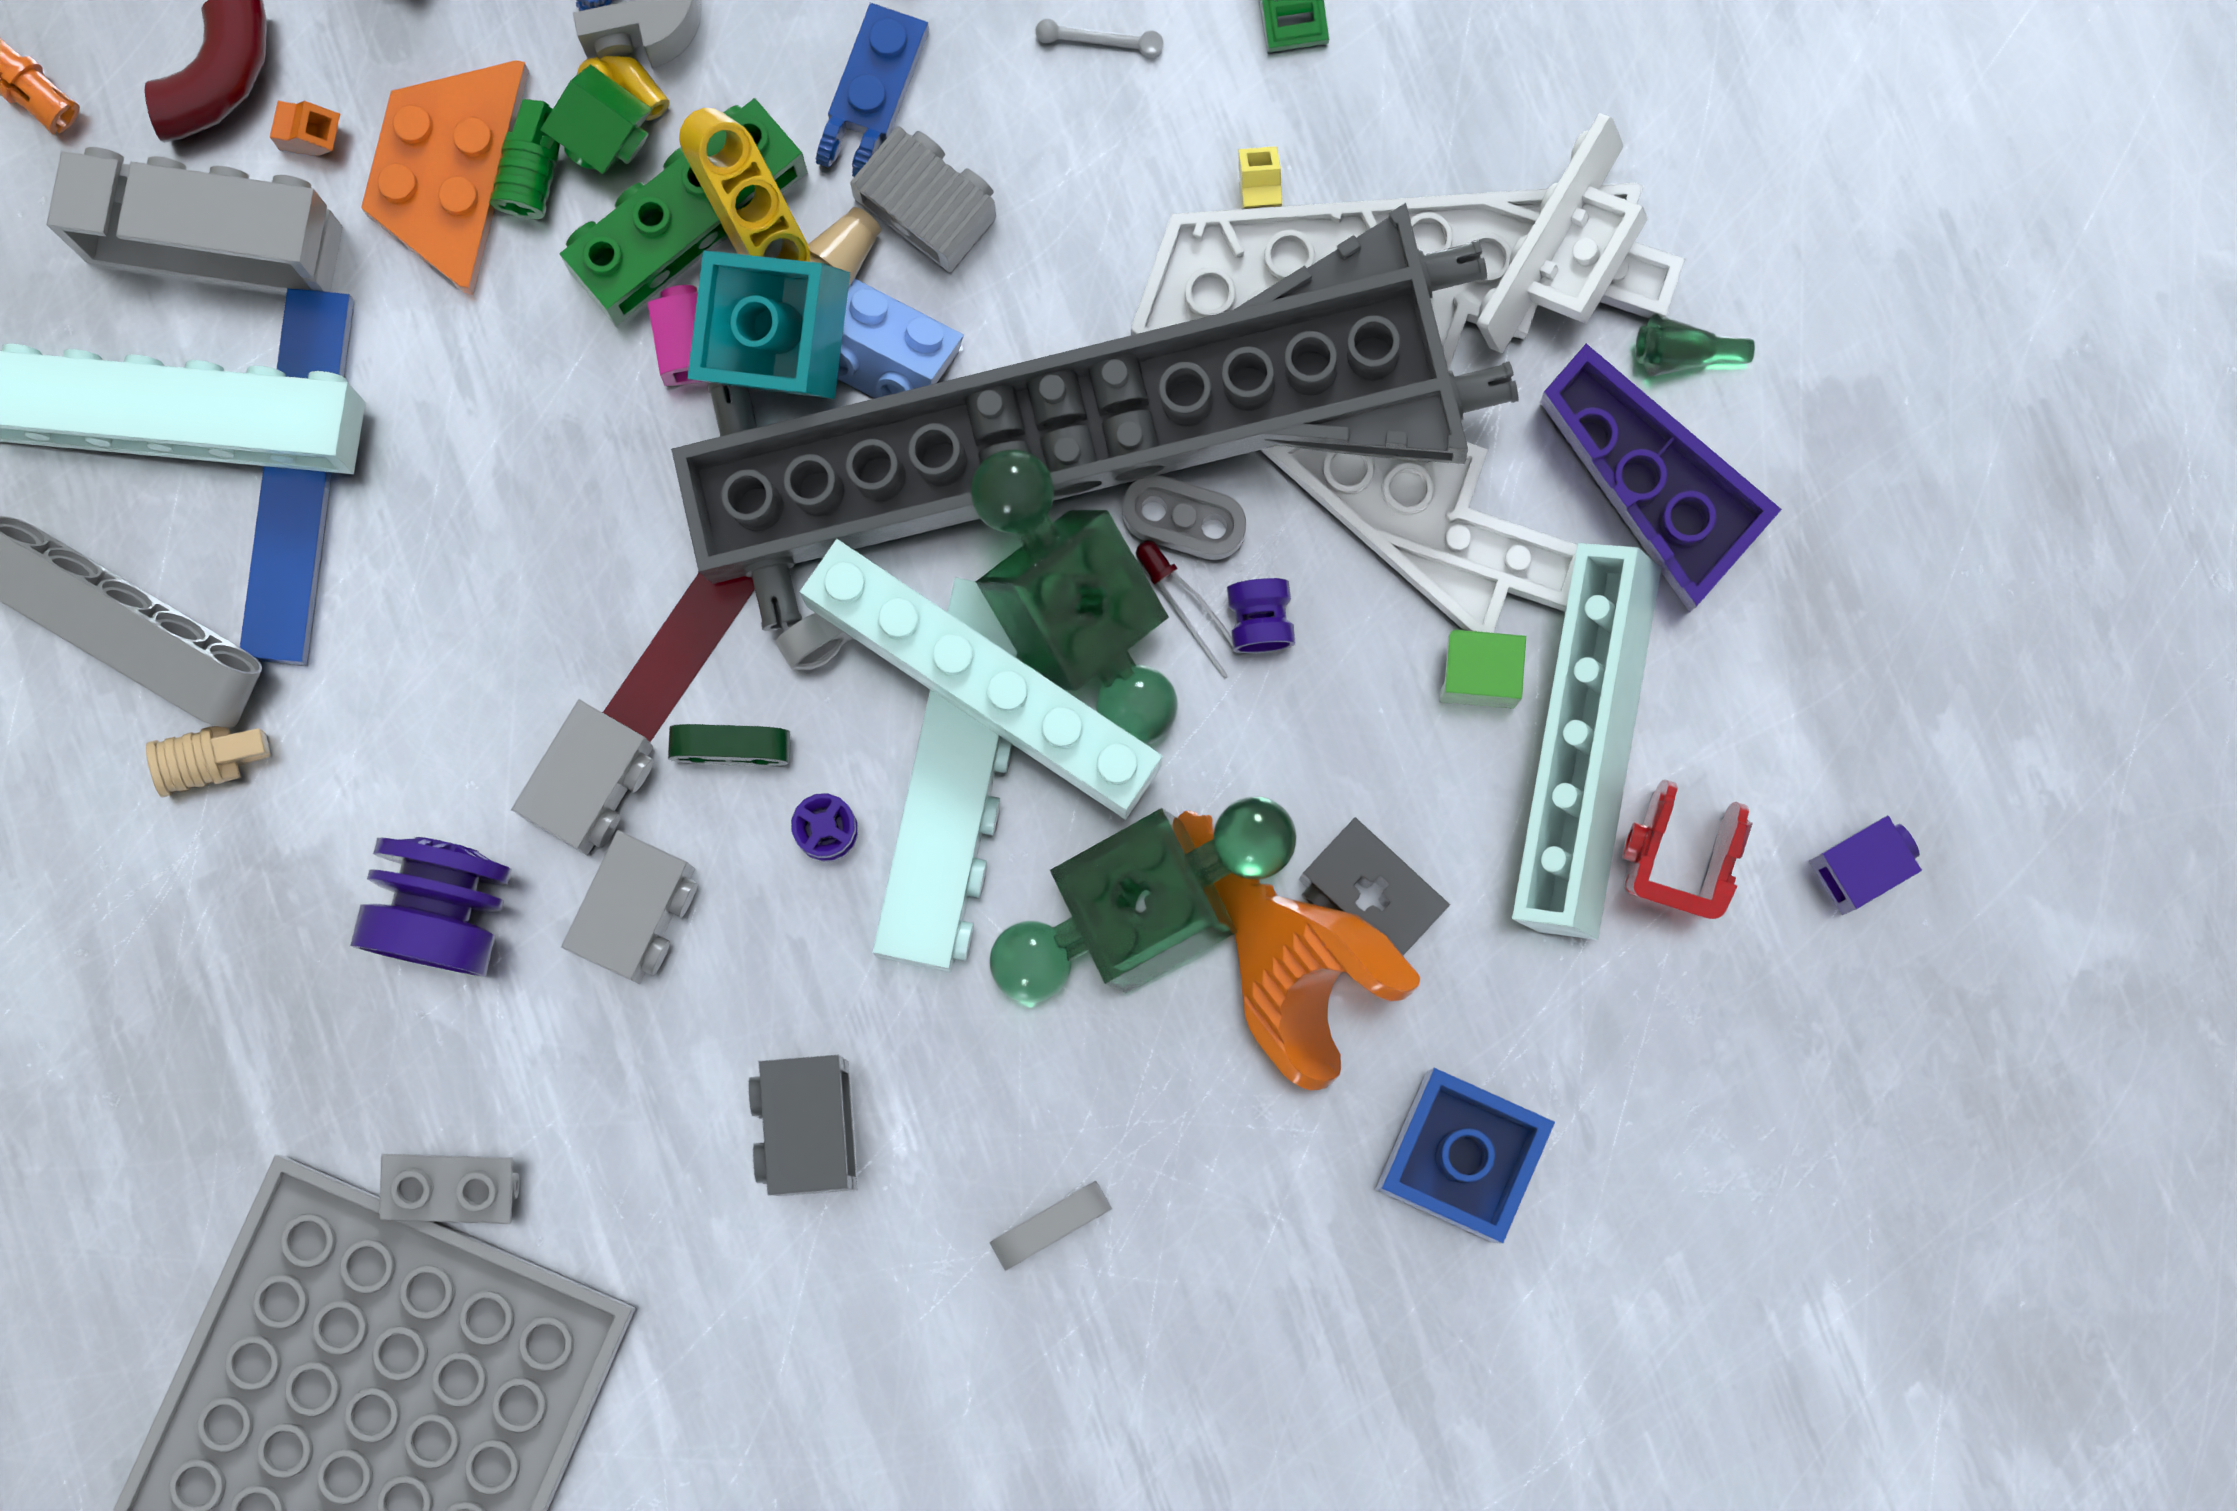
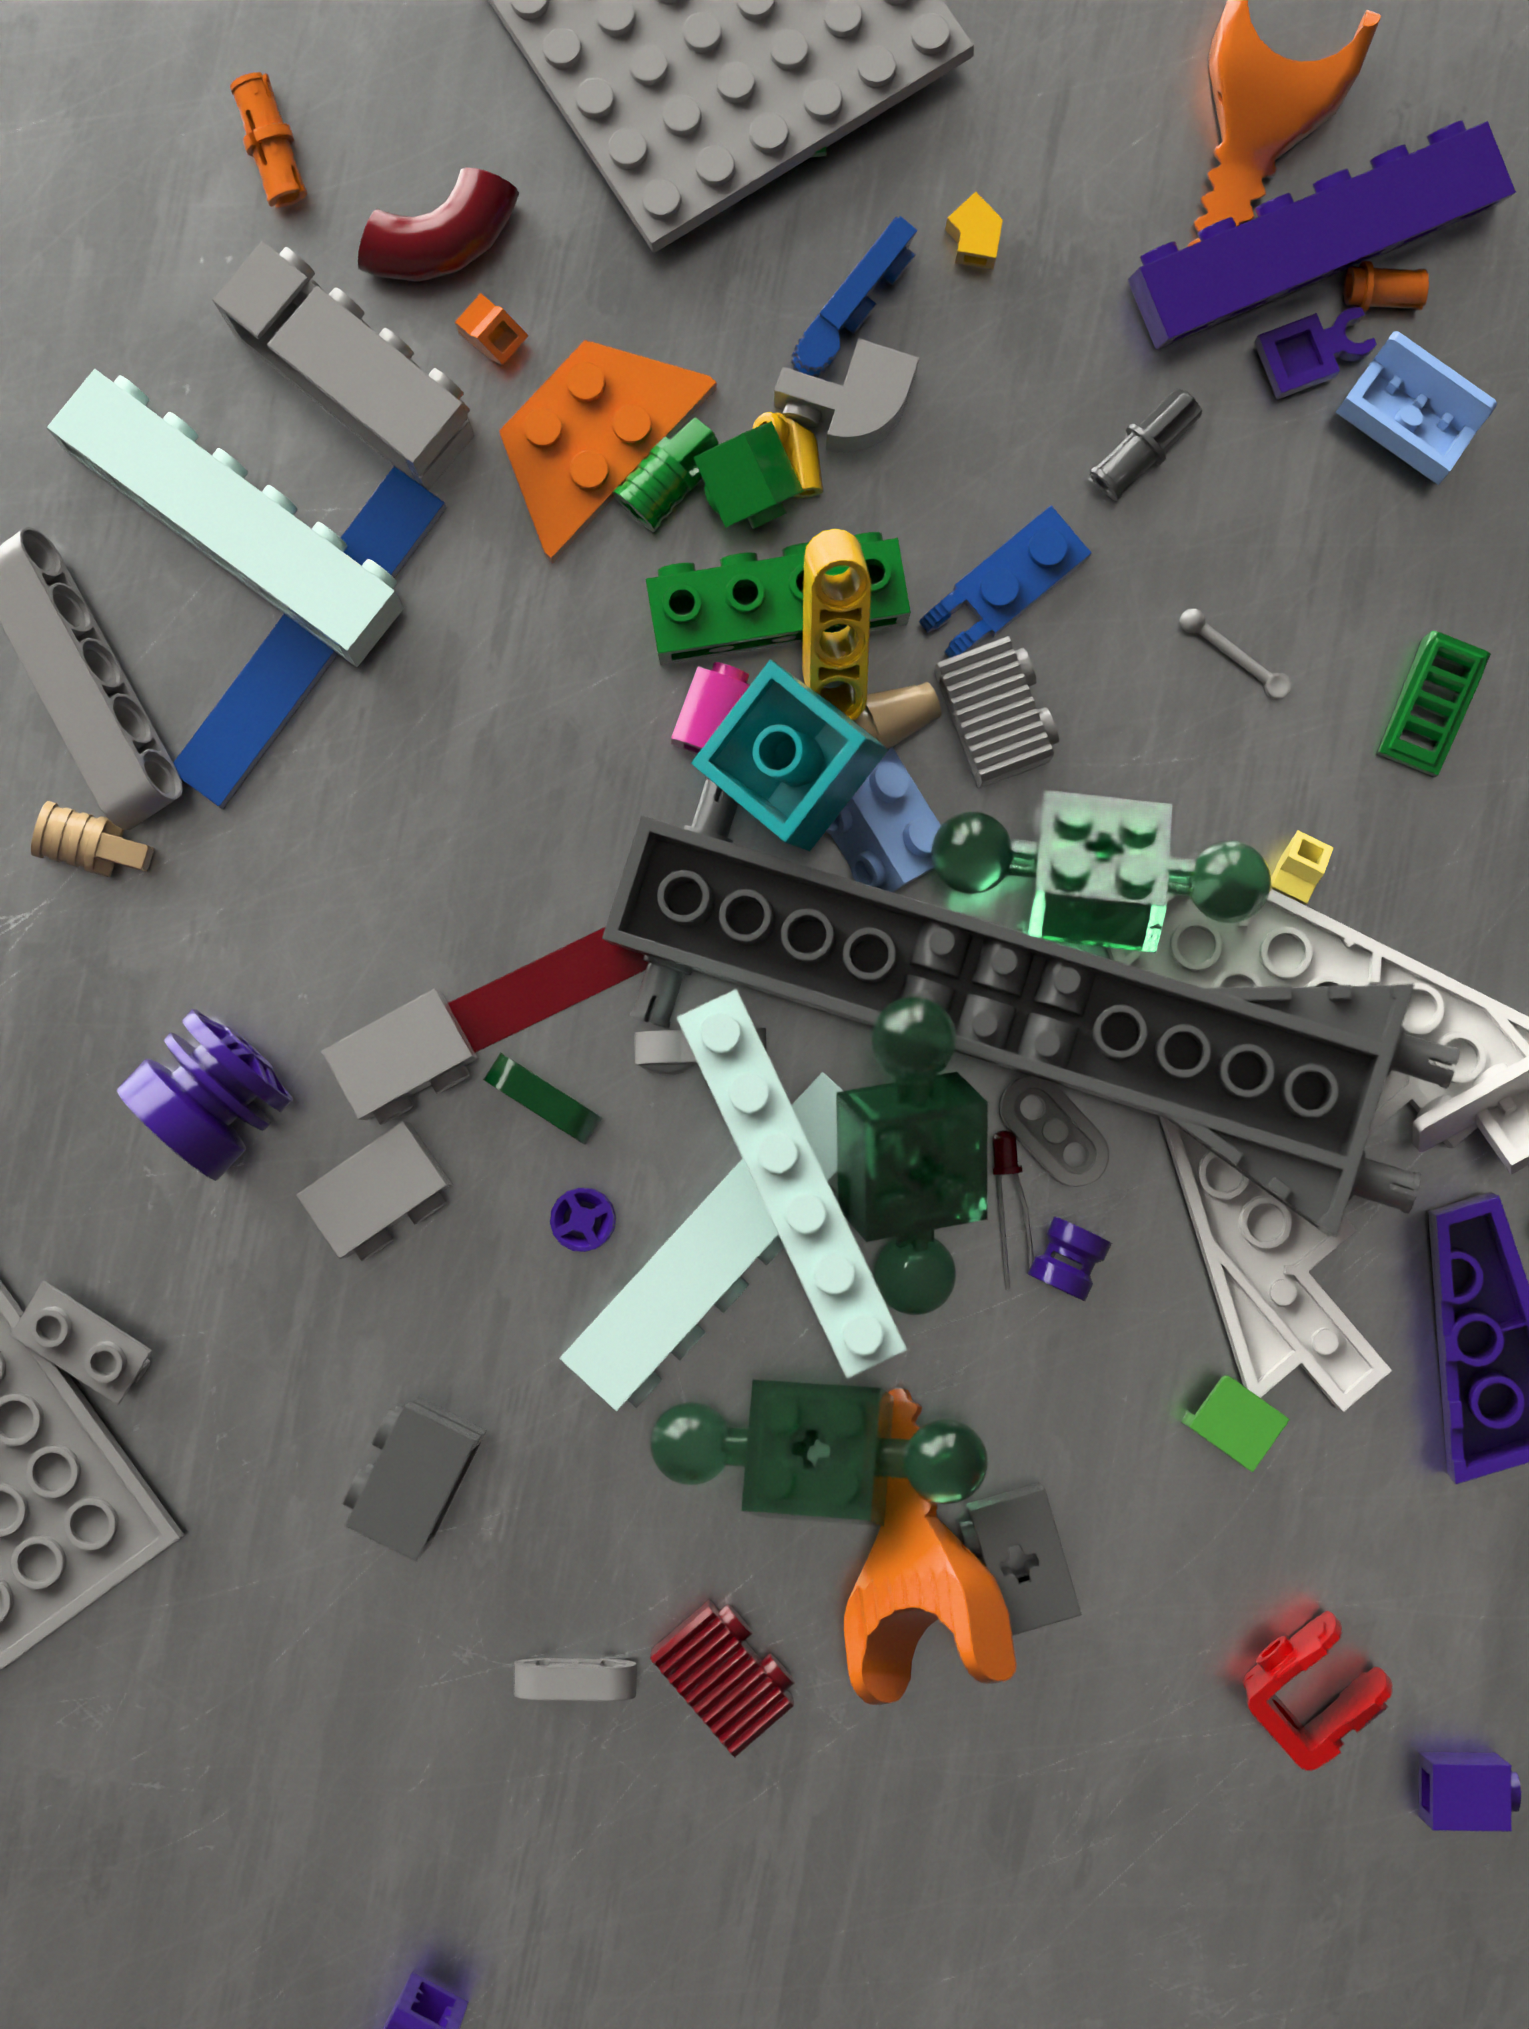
camera: 30 degrees right, 5 degrees up
blue brick [1375,1068,1555,1243] -> none
light aqua brick [1512,543,1662,940] -> none
none -> dark red brick [650,1599,795,1757]
none -> clear green brick [931,790,1271,953]

